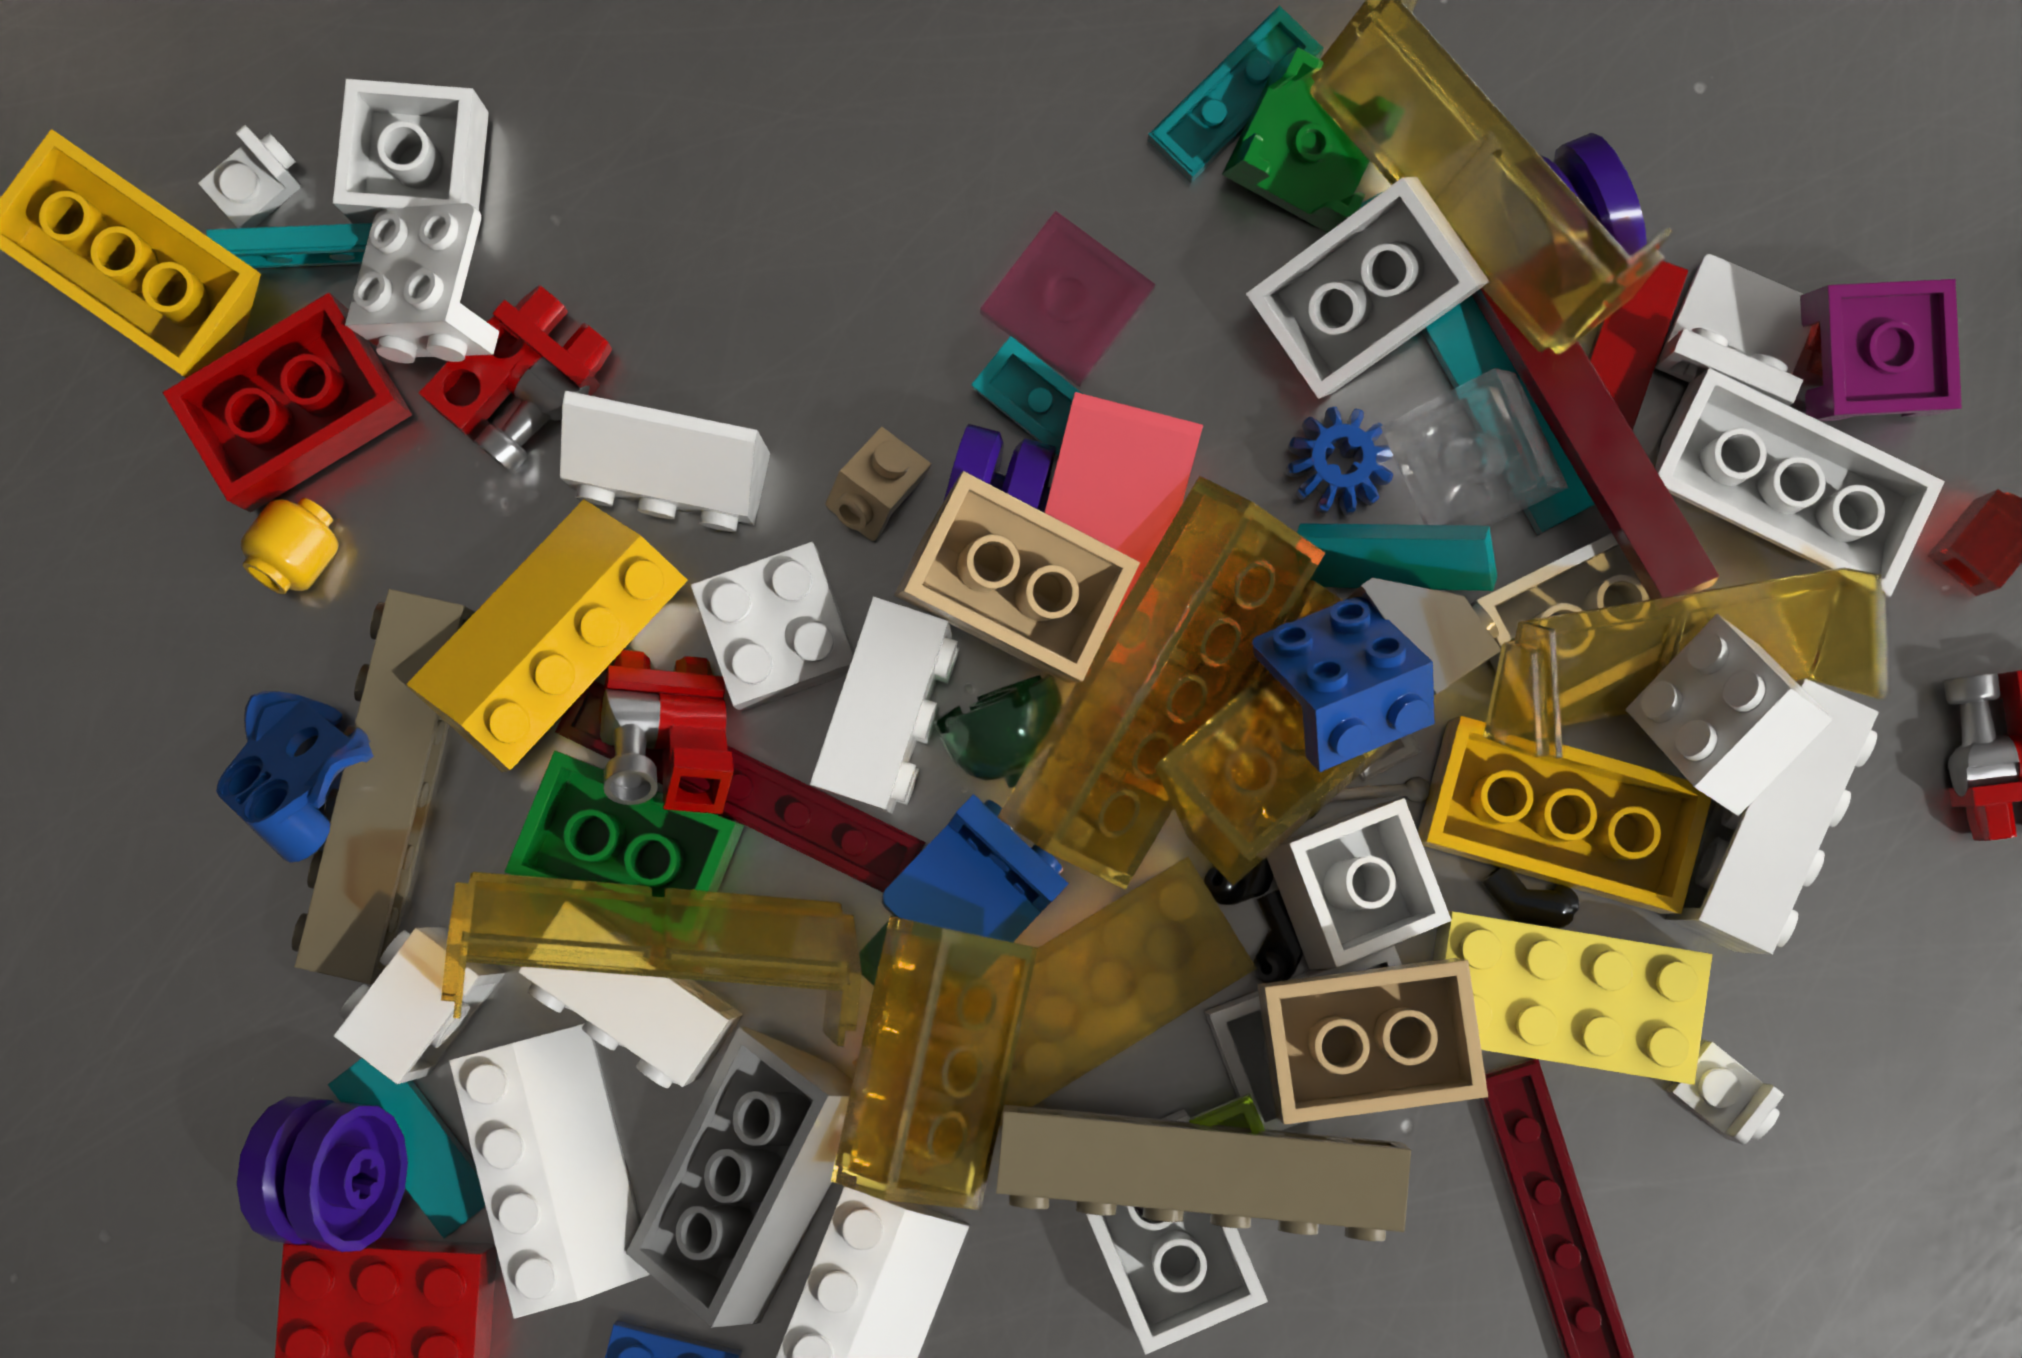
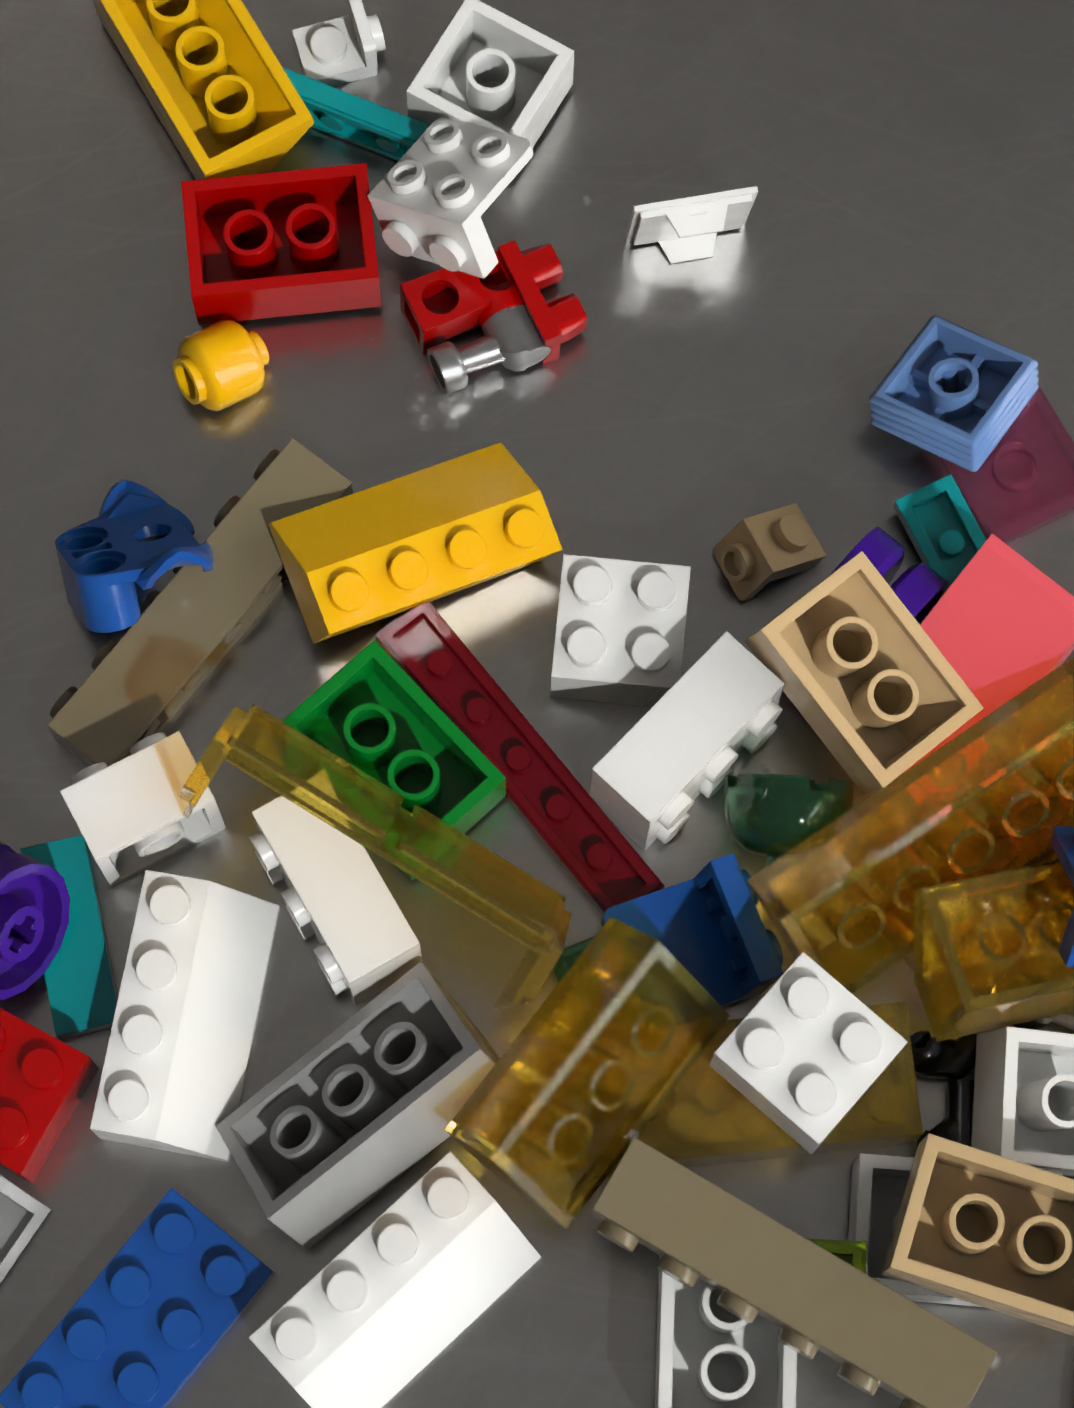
camera: 20 degrees right, 10 degrees down
white slope [560,391,770,532] -> none
red hips [599,650,734,814] -> none
none -> white piece [625,186,758,264]
none -> white brick [709,952,908,1155]
none -> medium blue brick [869,315,1039,472]

